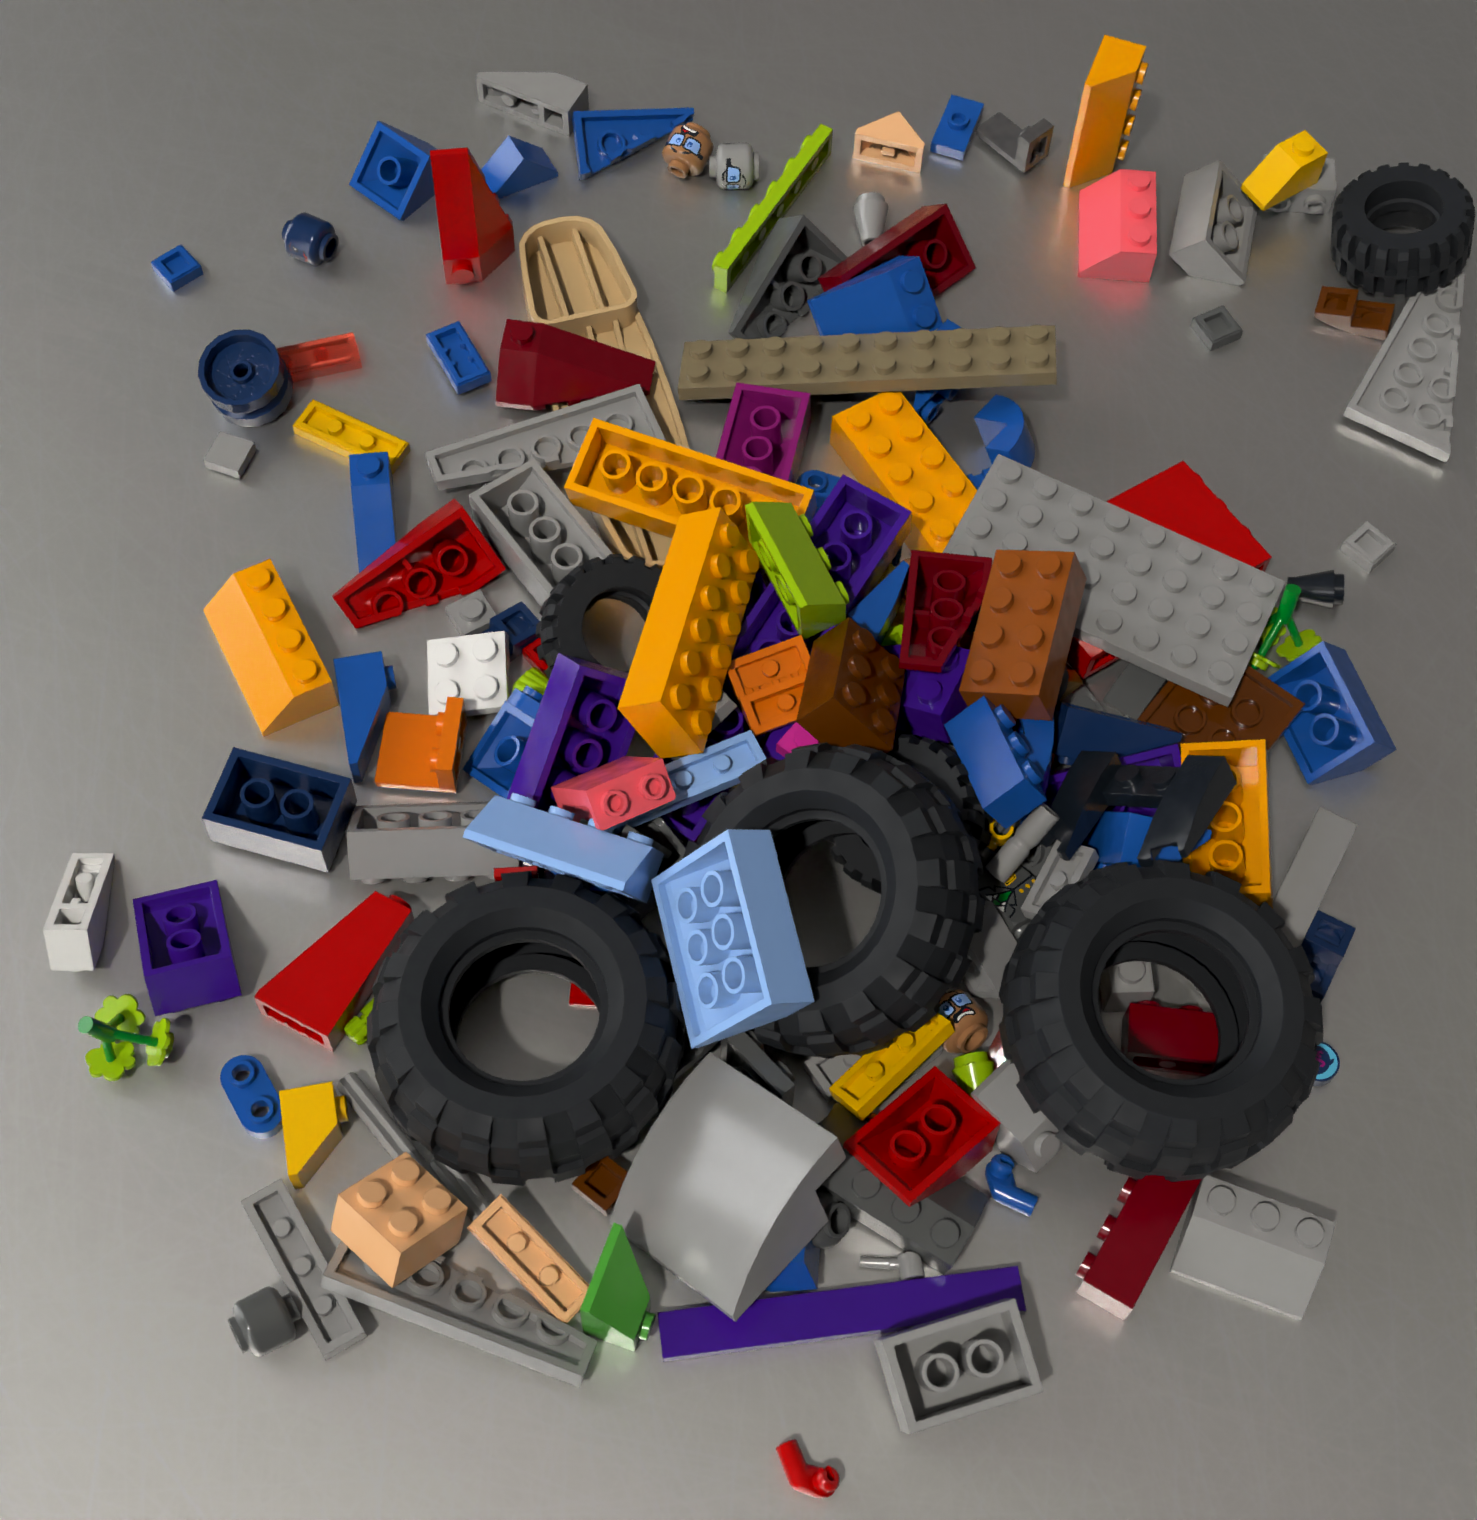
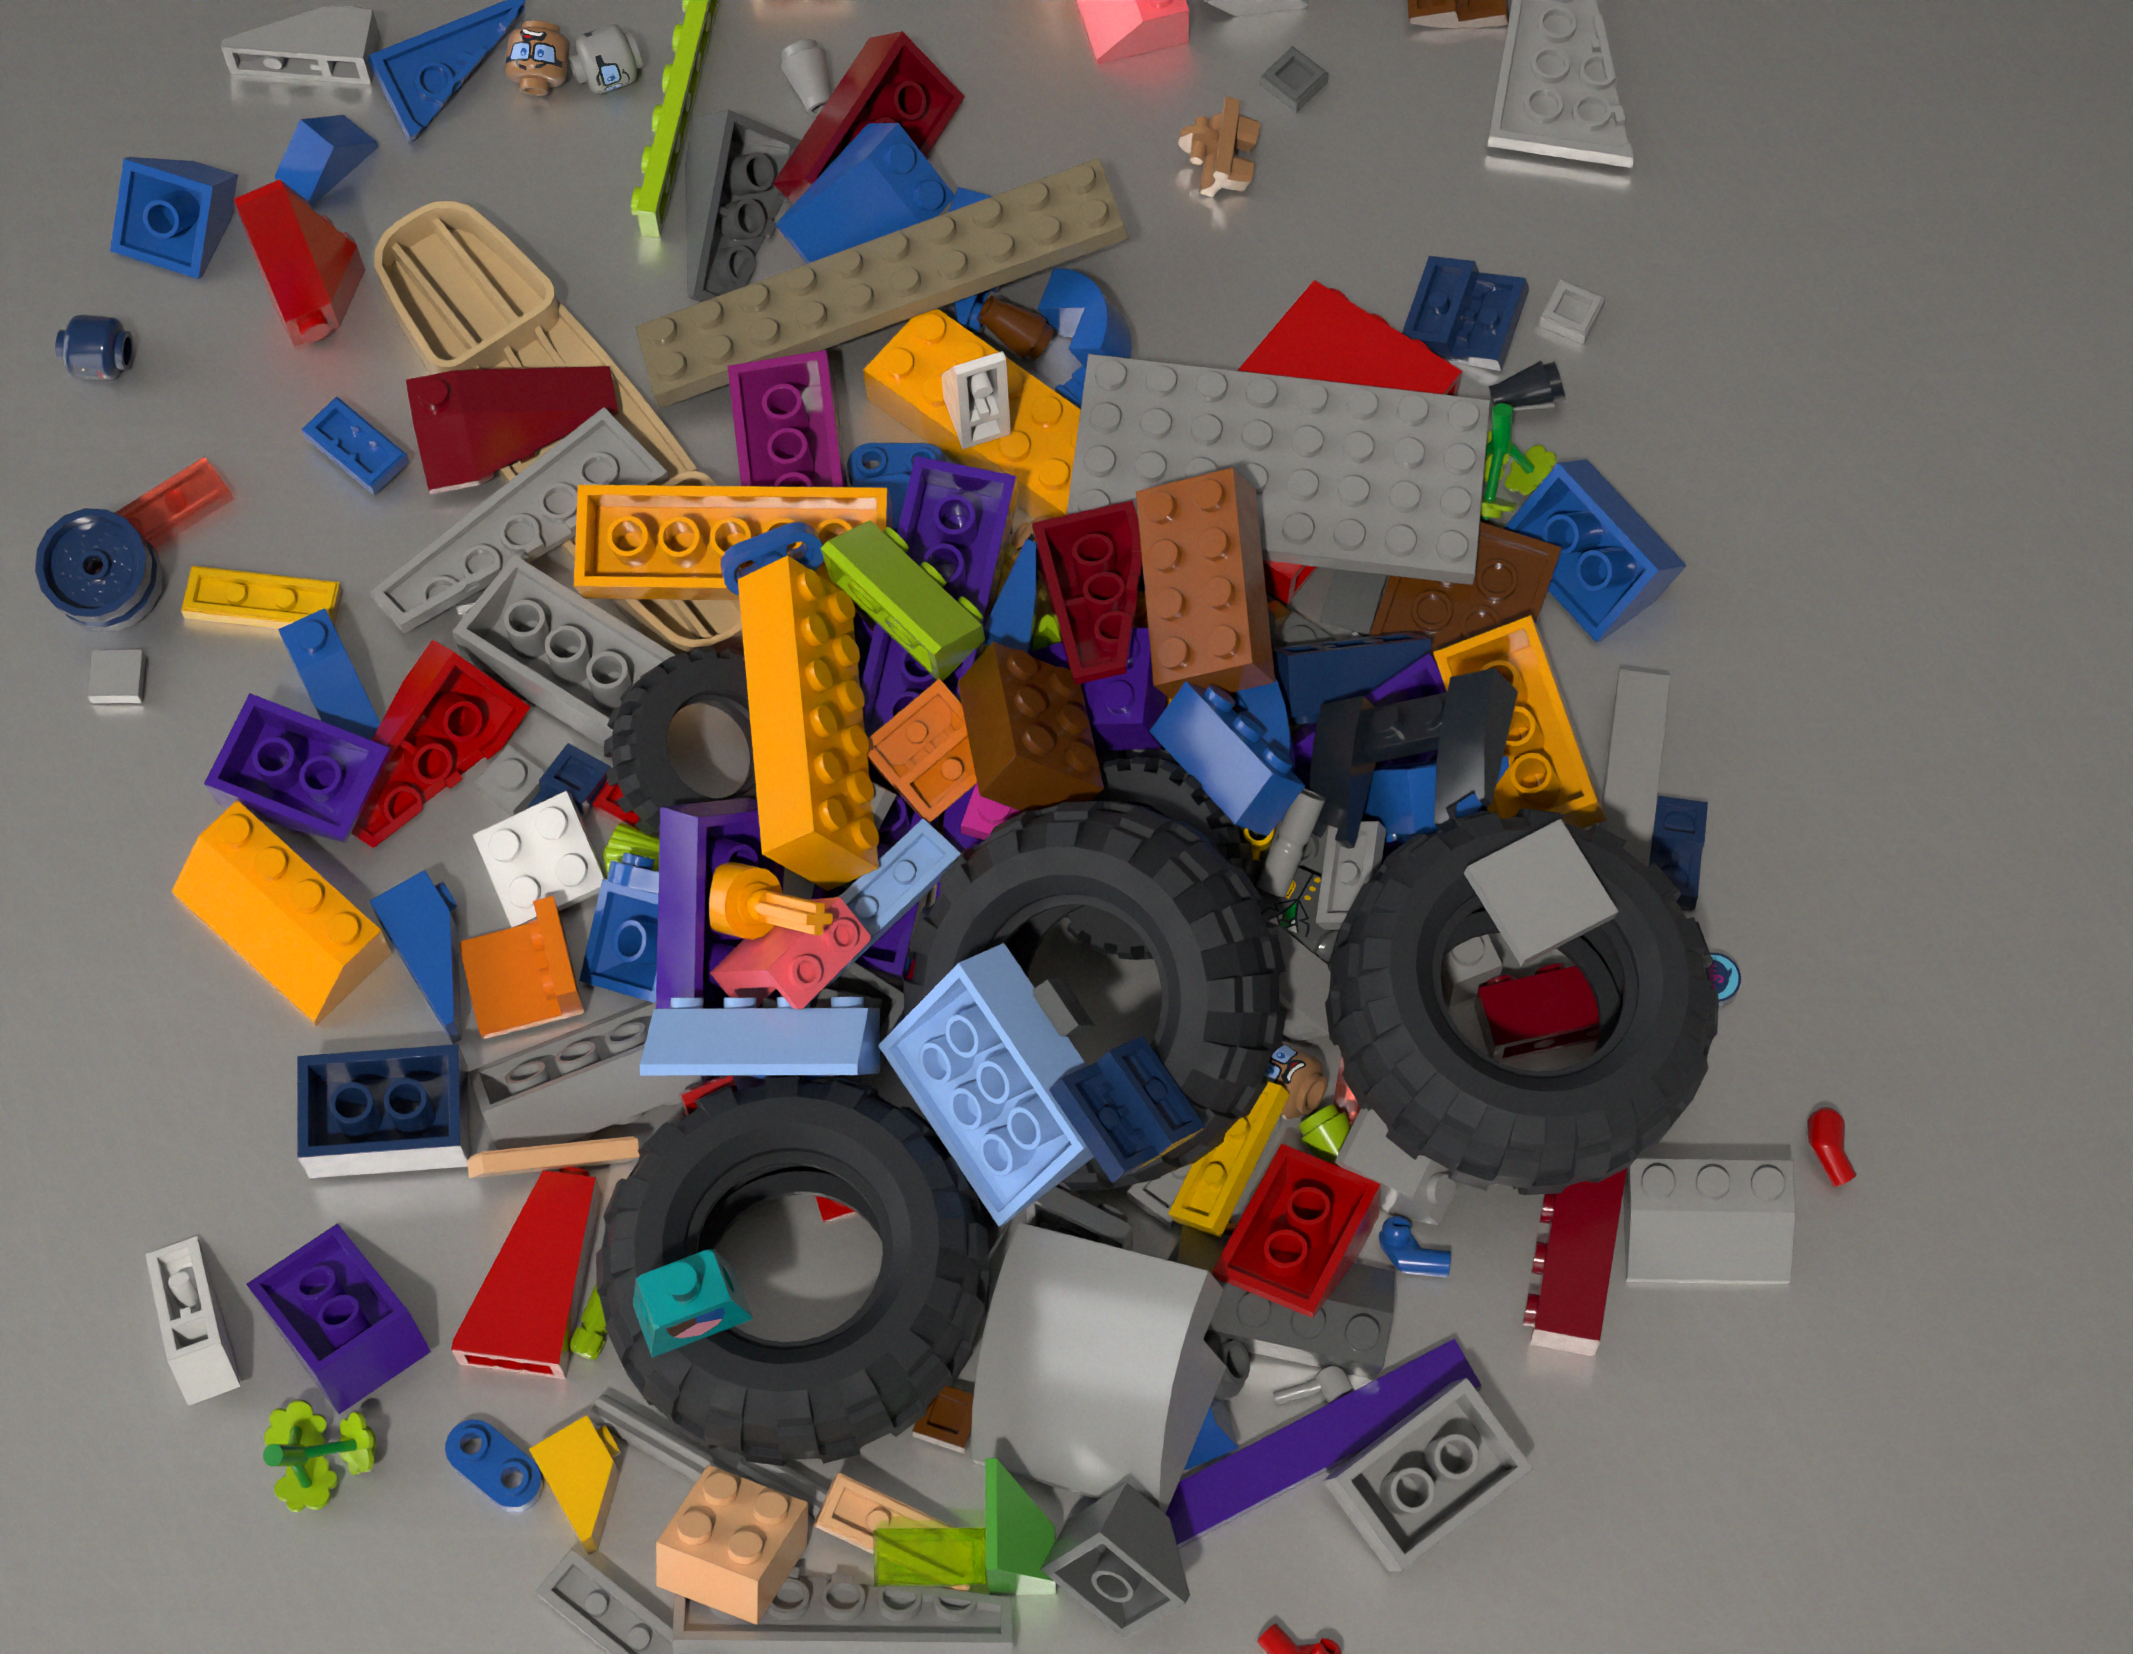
camera: 15 degrees left, 5 degrees up
none -> dark purple slope [204,693,391,843]
none -> light nougat tile [467,1136,640,1179]
none -> teal torso [632,1249,753,1358]
none -> light orange piece [709,862,833,940]
none -> blue plate [720,522,824,596]
none -> clear neon green tile [873,1528,988,1588]
none -> white slope [941,351,1011,449]
none -> reddish brown cone [977,295,1053,361]
none -> dark grey tile [1032,979,1095,1037]
none -> dark grey slope [1040,1483,1190,1639]
none -> dark blue slope [1049,1035,1206,1183]
none -> medium nougat hips [1178,96,1260,198]
none -> dark blue slope [1402,256,1529,371]
none -> light grey tile [1464,819,1619,966]
none -> red arm [1807,1107,1857,1187]

